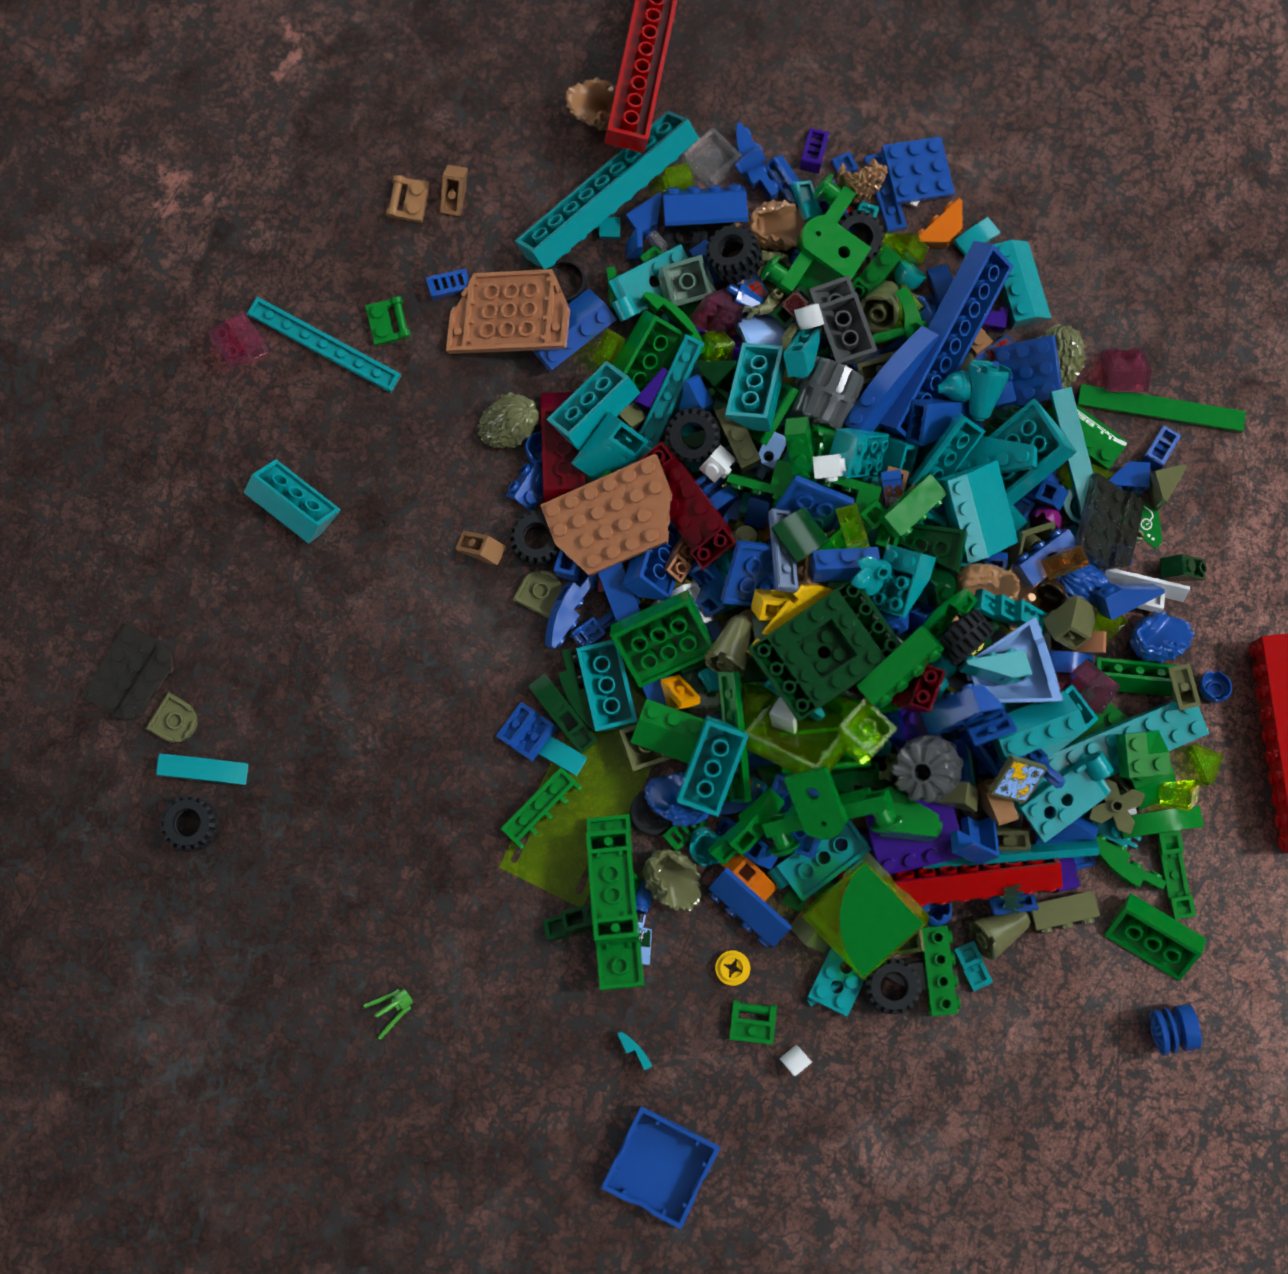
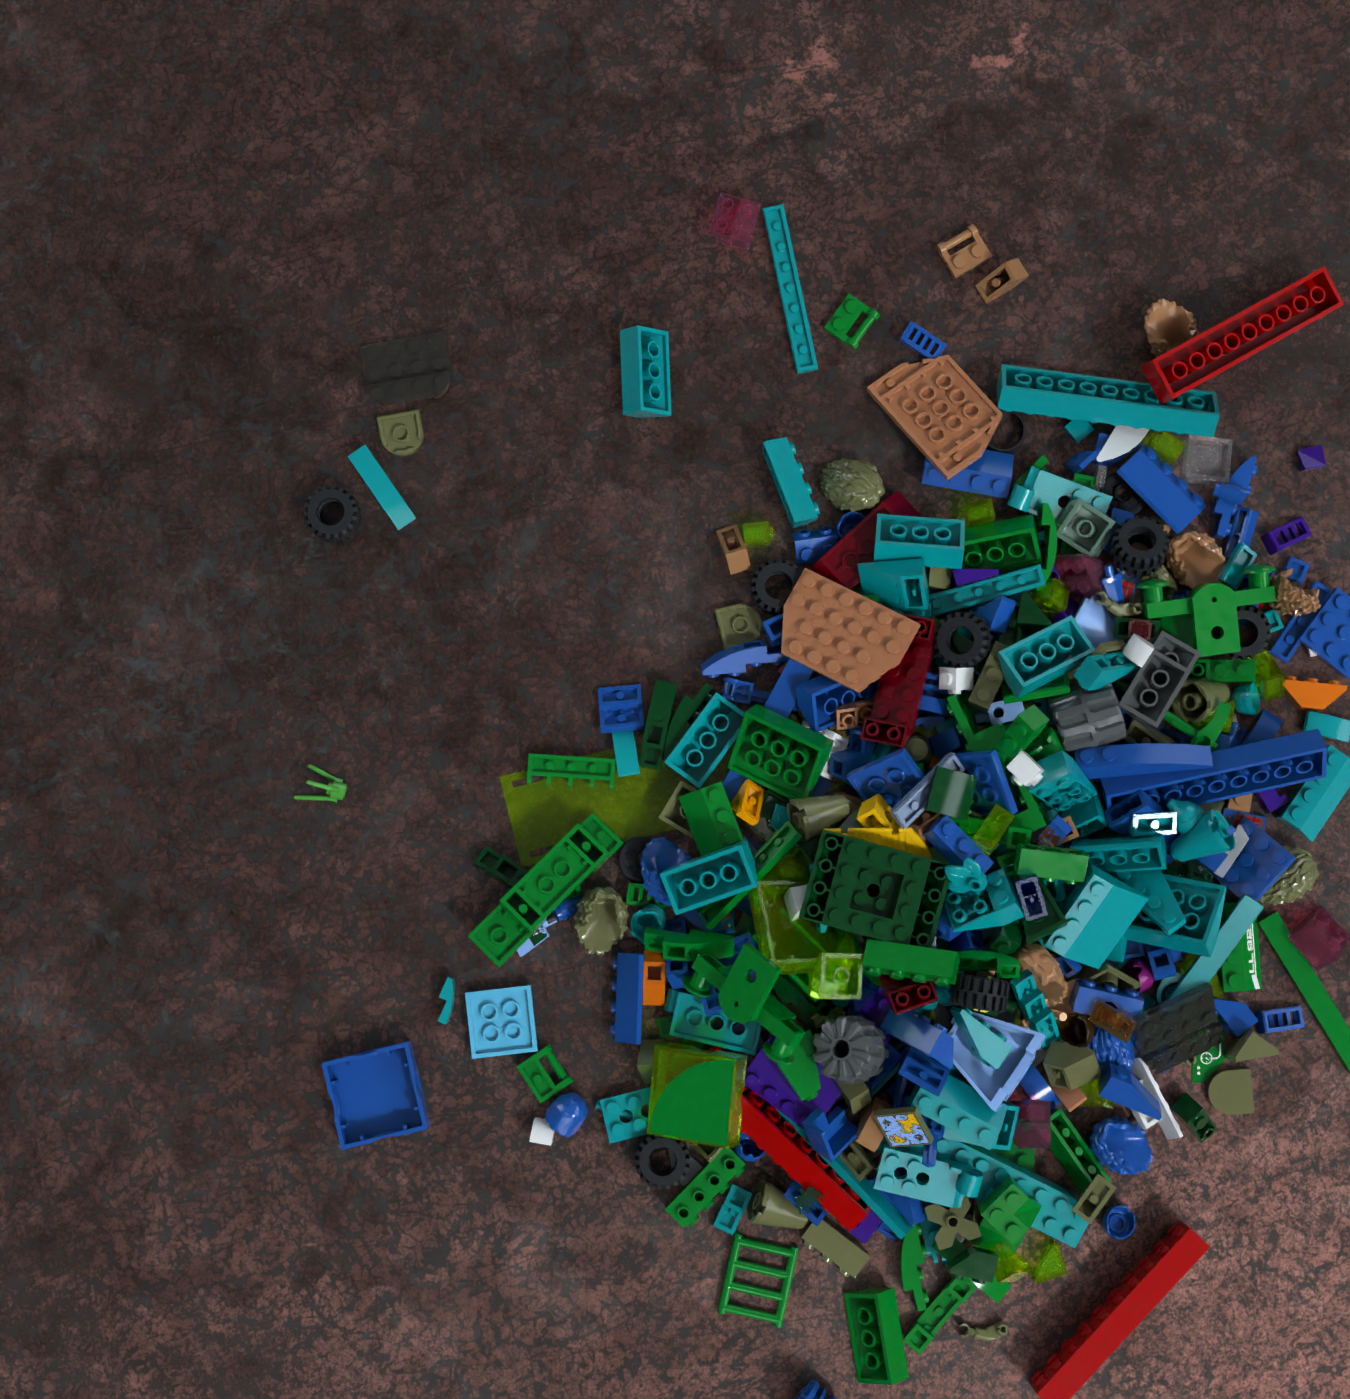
camera: 55 degrees right, 5 degrees up
yellow gear [716,950,750,986] -> none
none -> medium azure plate [465,985,538,1059]
none -> blue hair [545,1092,588,1138]
none -> green bar [717,1233,799,1328]
none -> clear neon green brick [742,521,774,548]
none -> teal slope [762,437,820,530]
none -> dark green slope [945,1246,999,1284]
none -> olive arm [958,1322,1009,1342]
none -> slope [1014,874,1048,922]
none -> white sticker [1096,425,1149,462]
none -> teal slope [1128,811,1177,837]
none -> olive tile [1207,1068,1254,1115]
none -> white sticker [1213,824,1249,878]
none -> dark purple slope [1296,445,1326,472]

